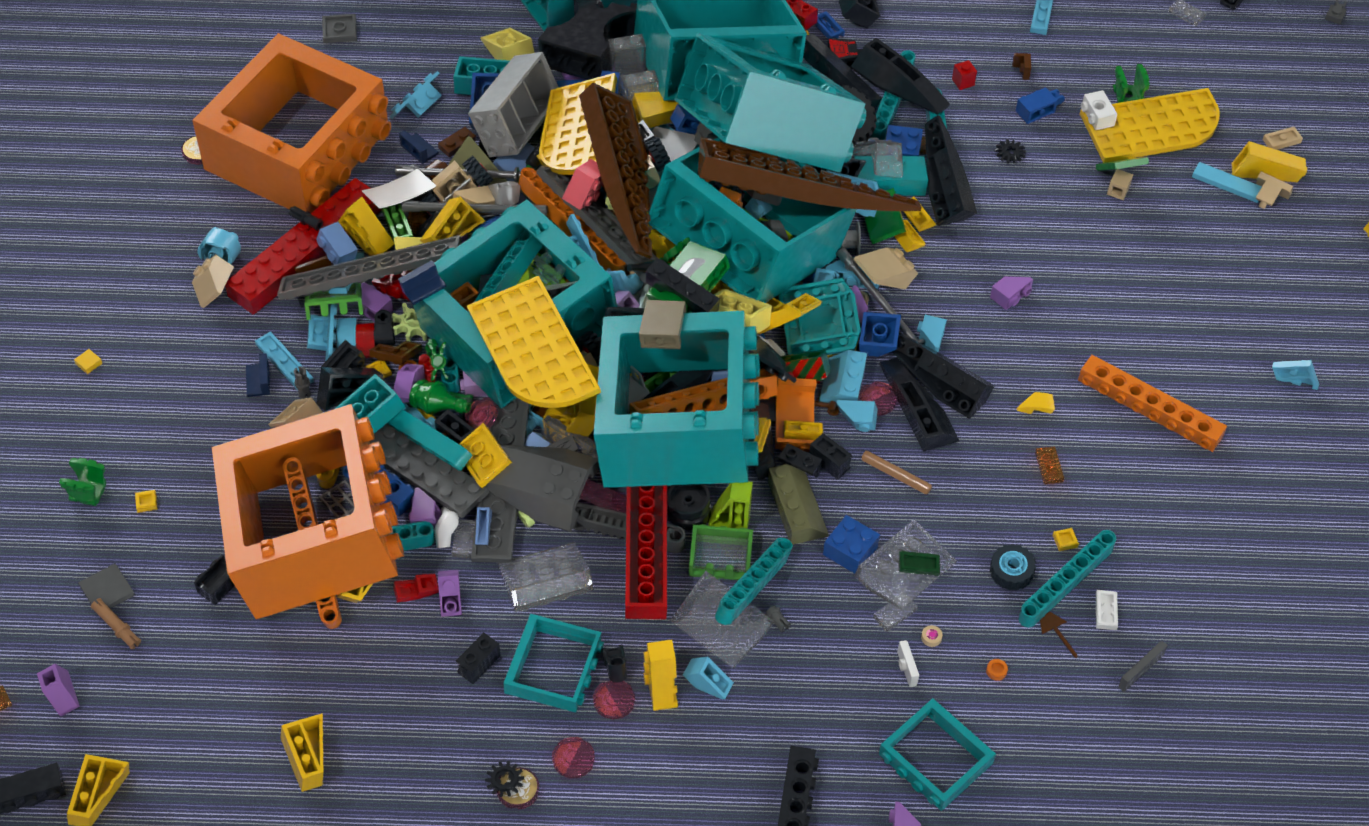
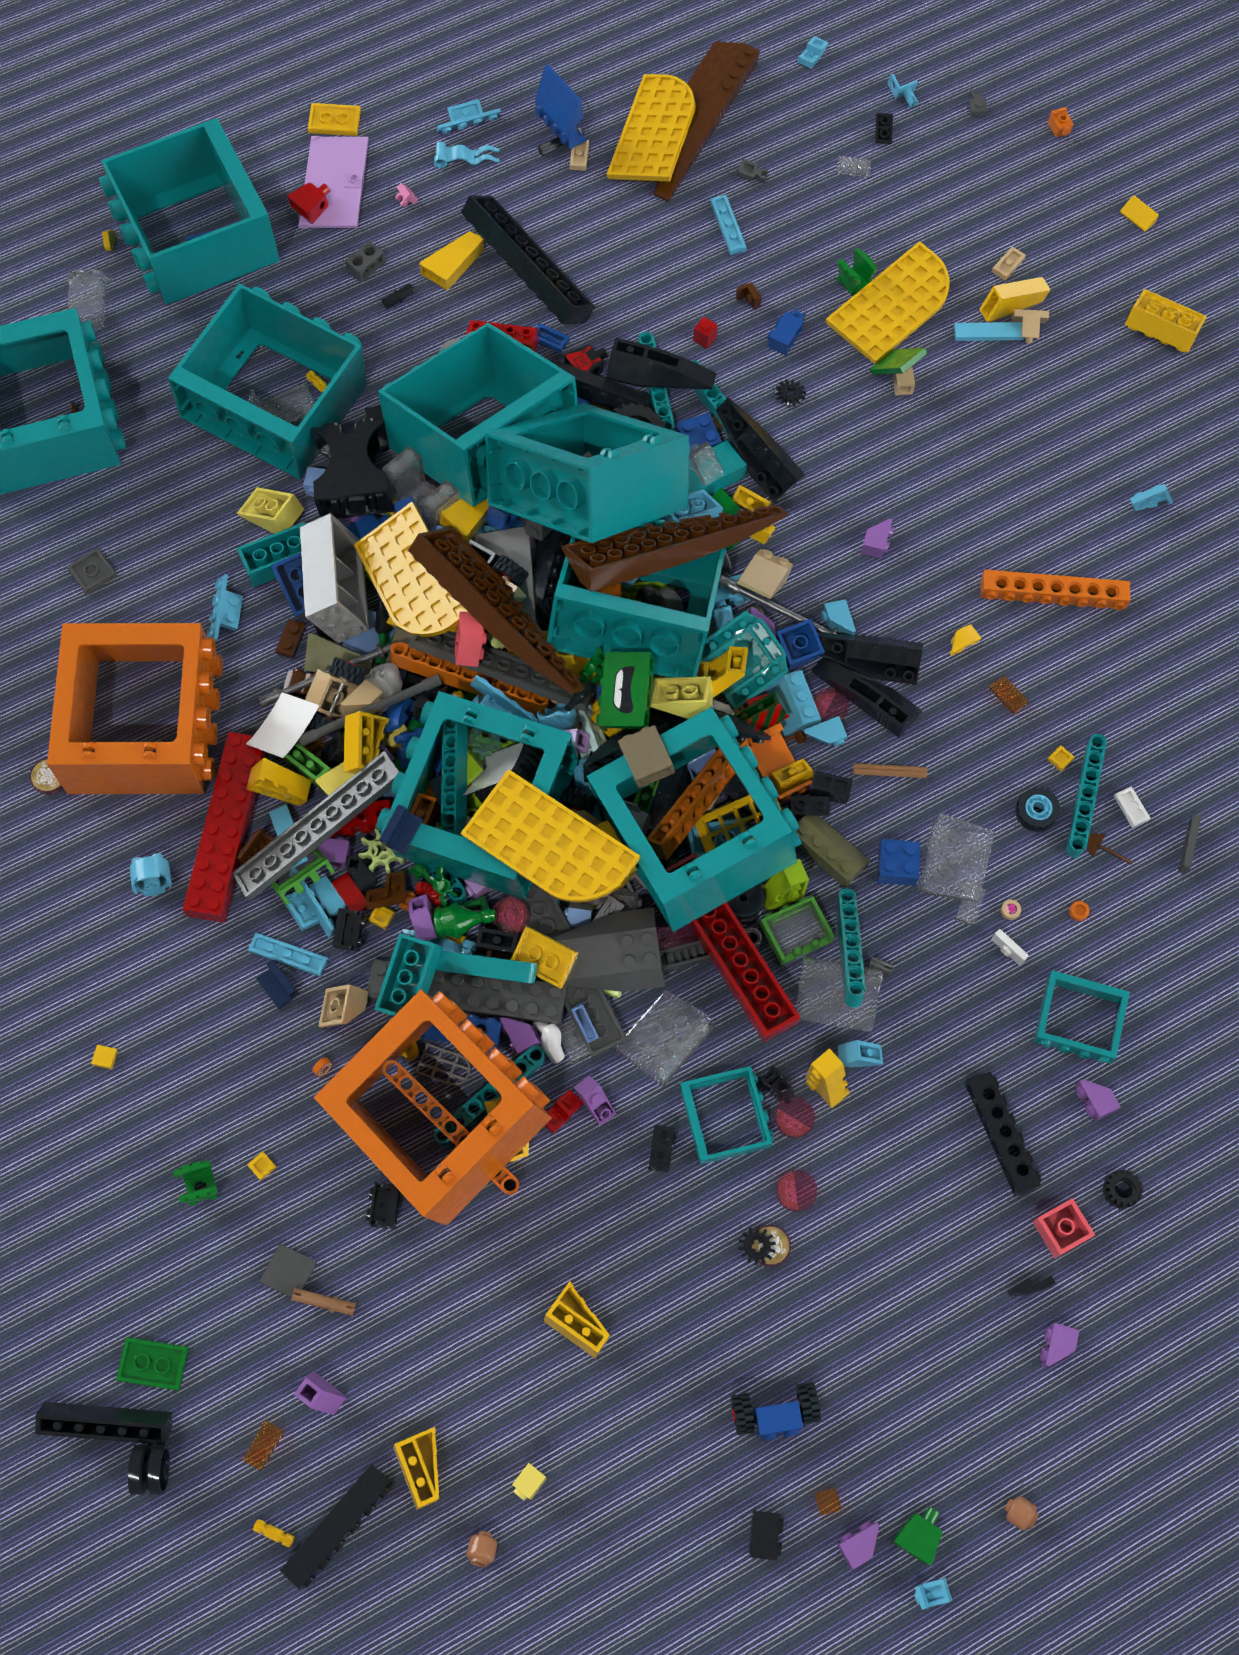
camera: 30 degrees left, 15 degrees up
tan slope [192,254,234,308] -> none
black axle [289,206,323,231] -> none
dark grey pin [294,366,311,399] -> none
medium blue brick [316,222,358,265] -> none
black wedge [316,367,383,411] -> none
dark blue panel [399,130,439,164] -> none
black arch [646,258,720,313] -> none
dark green tile [899,551,940,576] -> none
white brick [1081,90,1117,131] -> none

